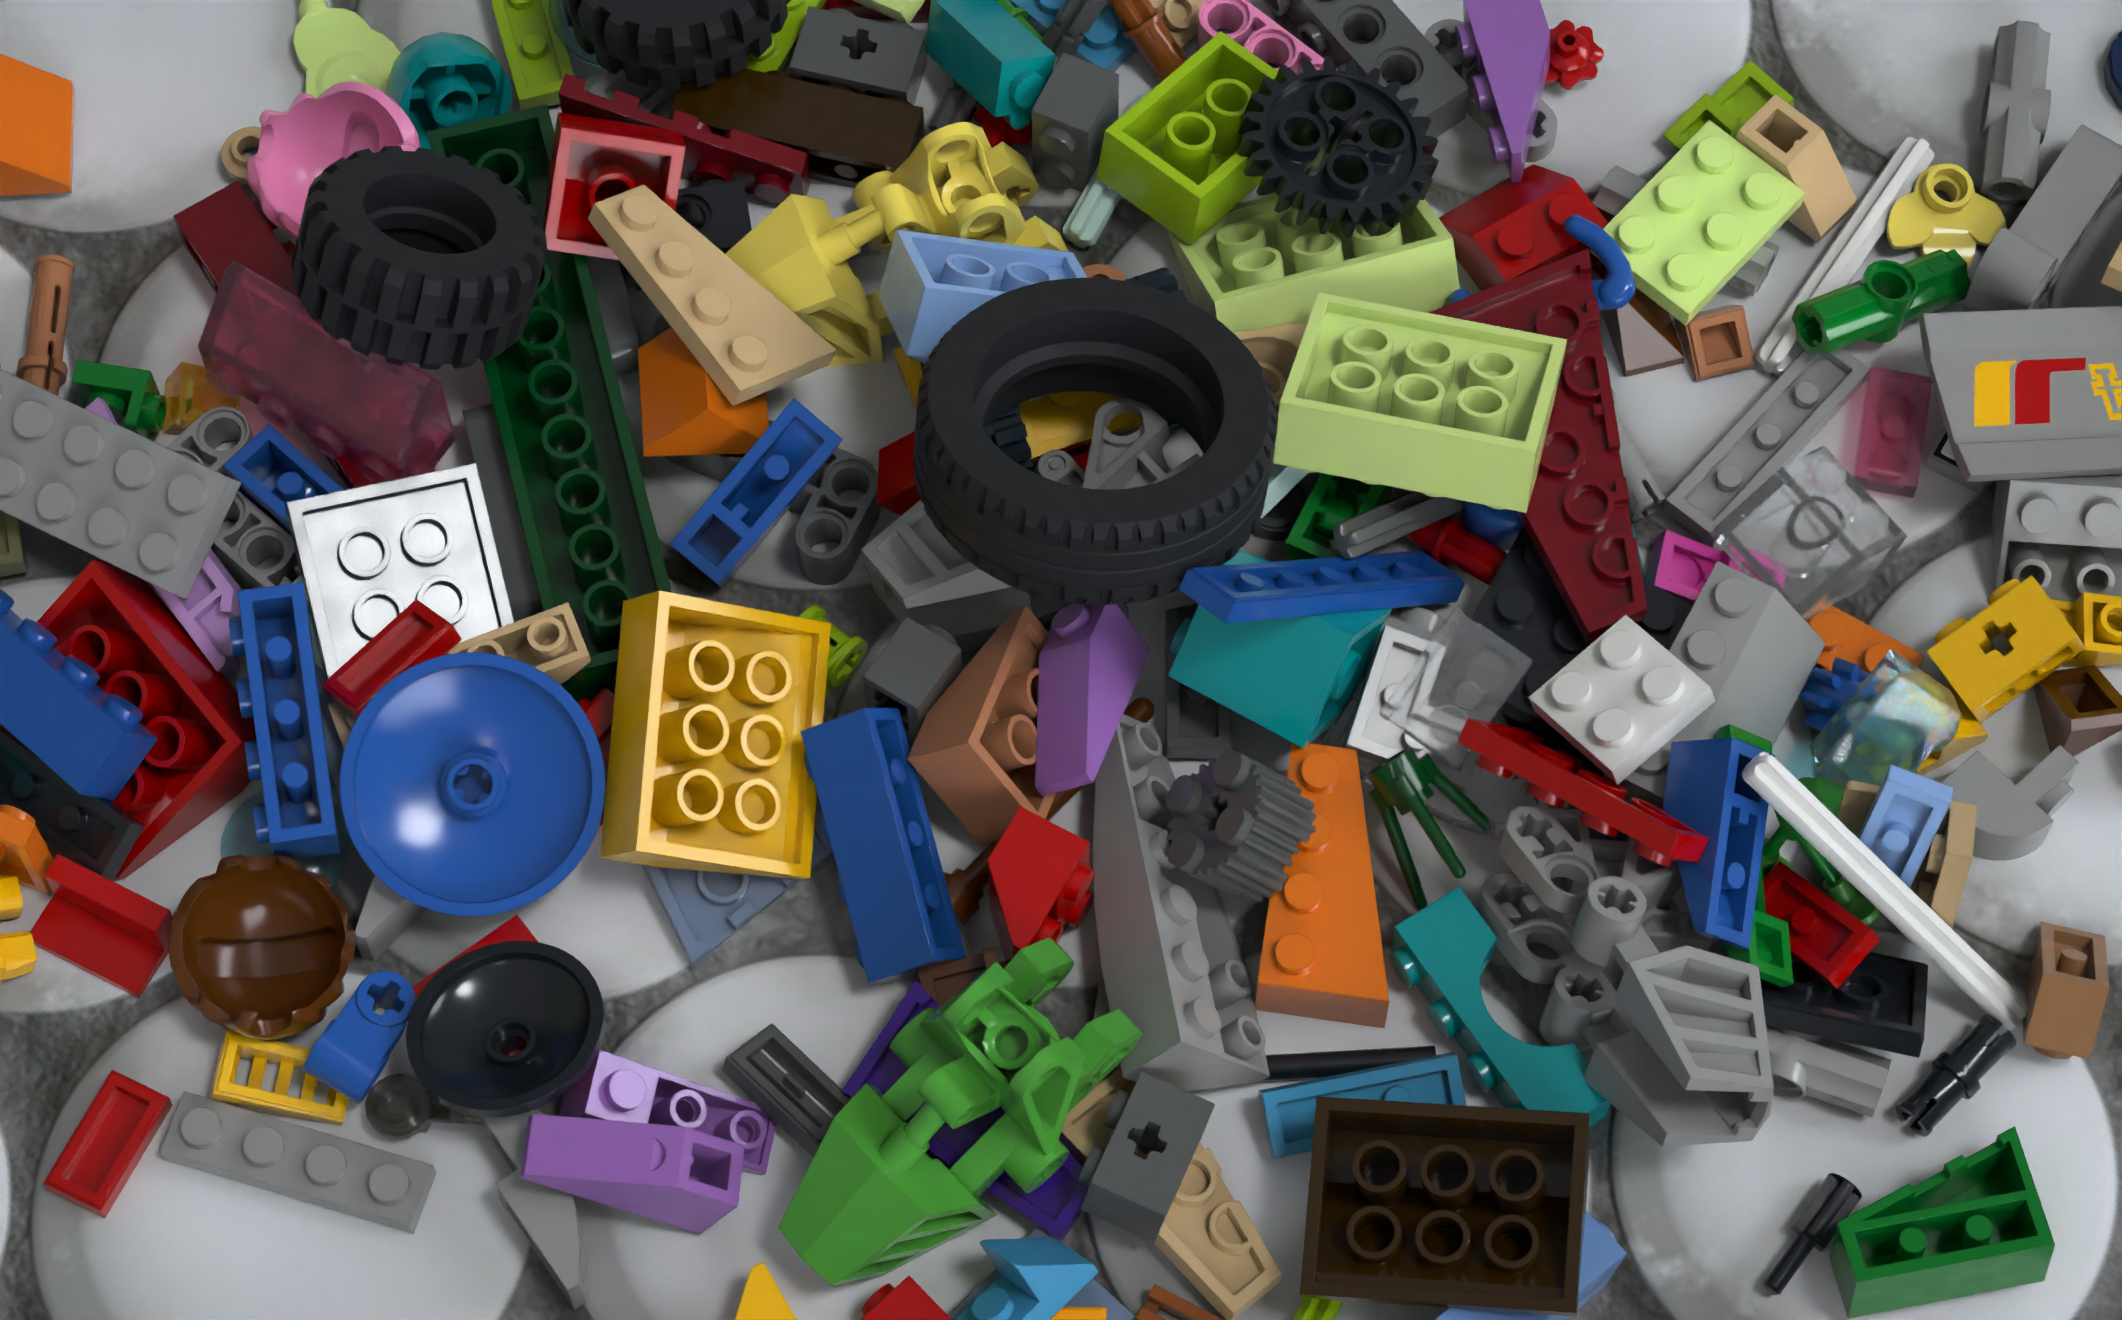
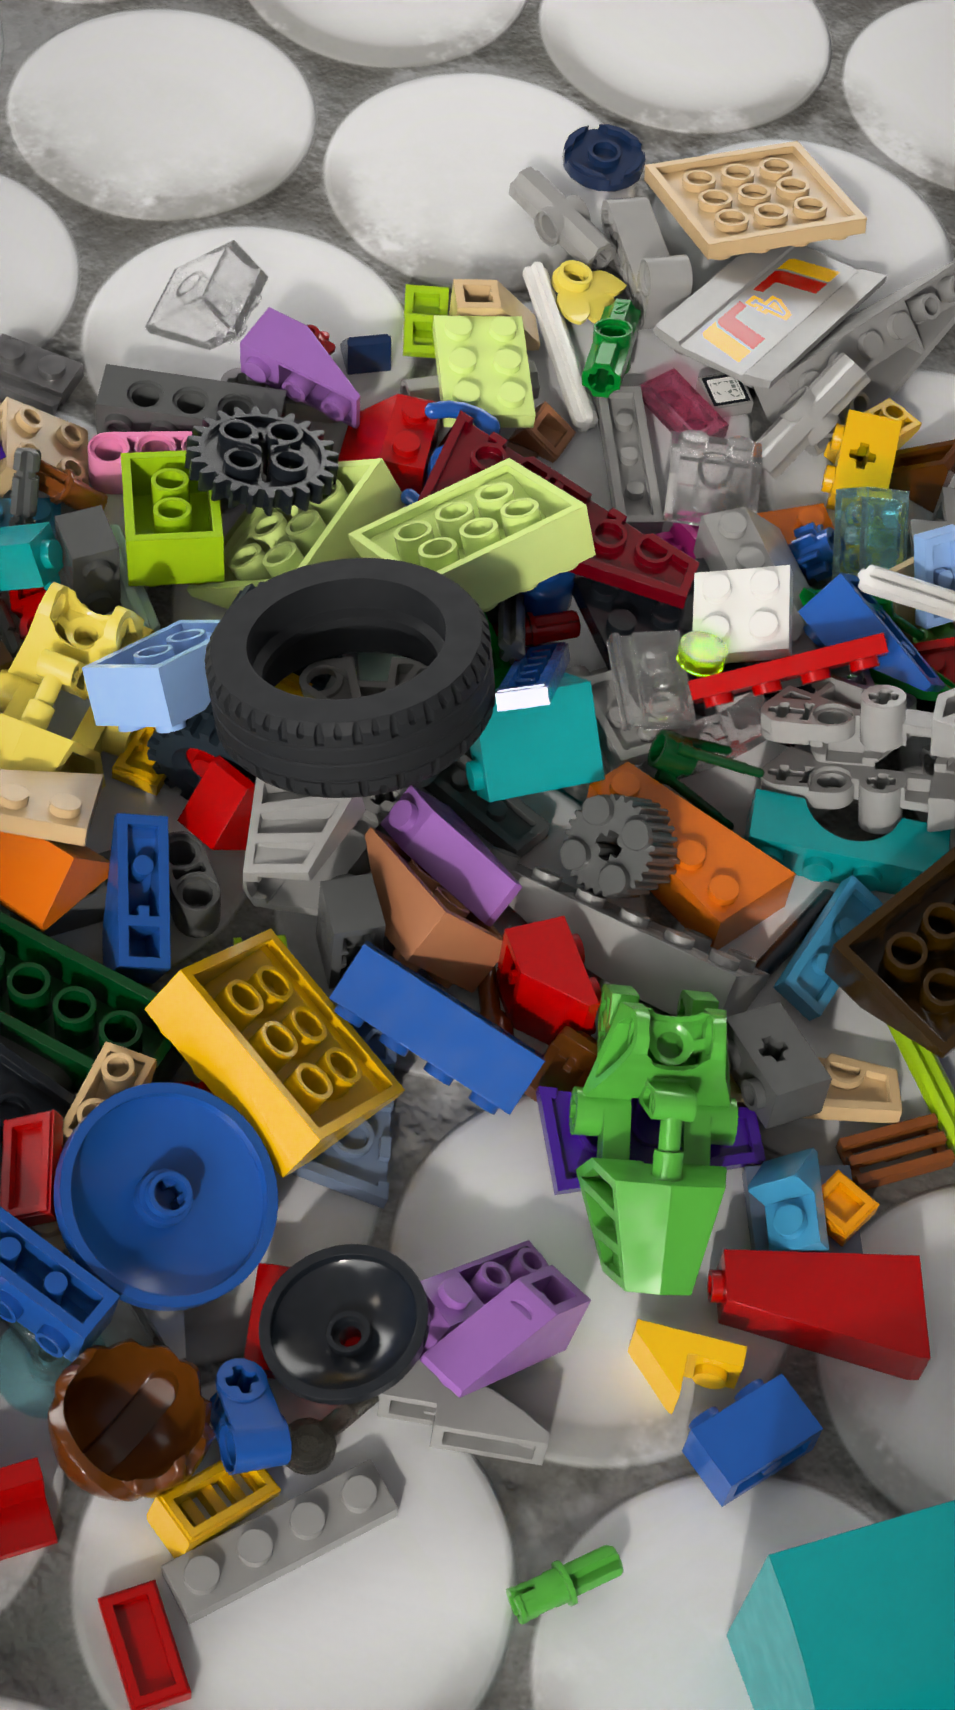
camera: 55 degrees left, 10 degrees down
dark grey tile [722,1023,851,1158] -> none
none -> dark blue slope [340,334,392,375]
none -> clear neon green tile [676,631,728,677]
none -> light grey piece [747,352,871,479]

